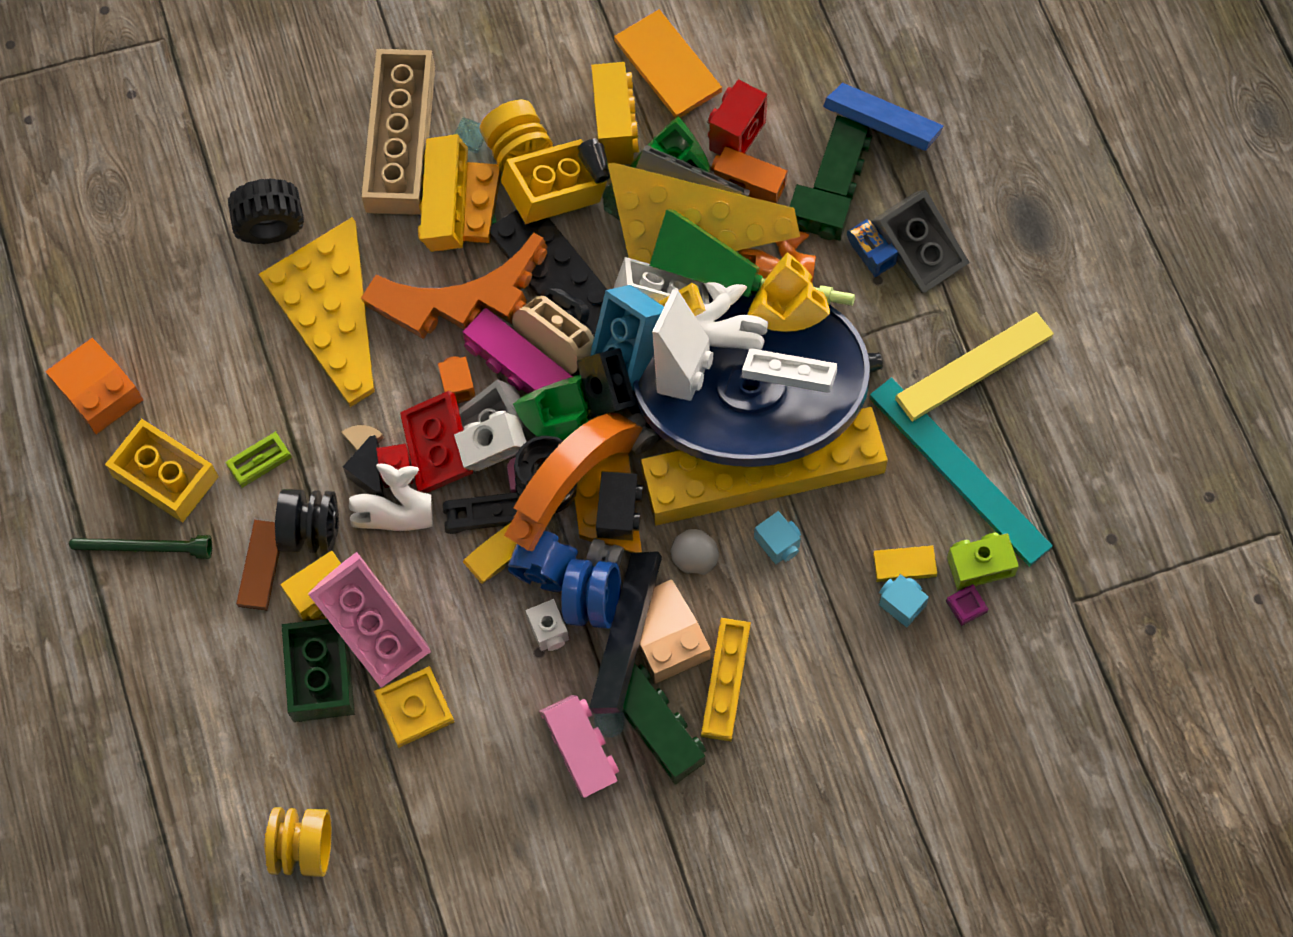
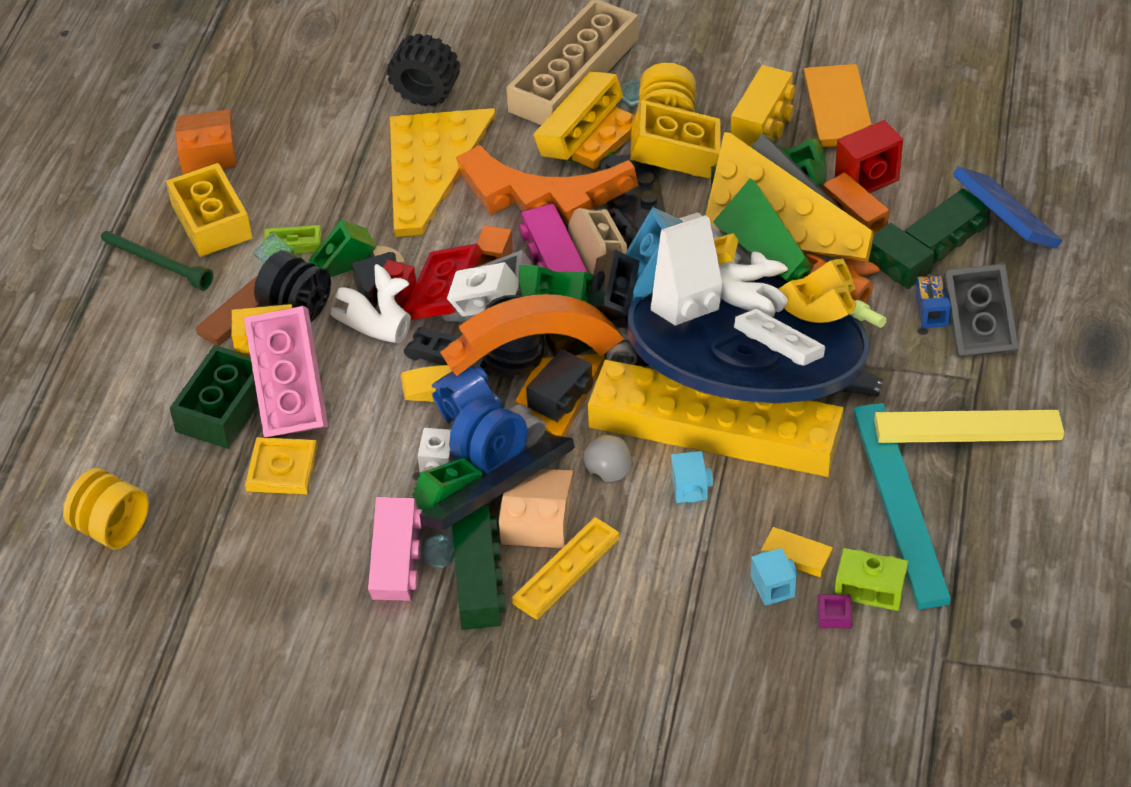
camera: 30 degrees right, 20 degrees down
black cone [577,139,610,184] -> none
none -> clear light blue tile [253,232,294,264]
none -> green slope [308,219,376,277]
none -> green brick [411,458,482,512]

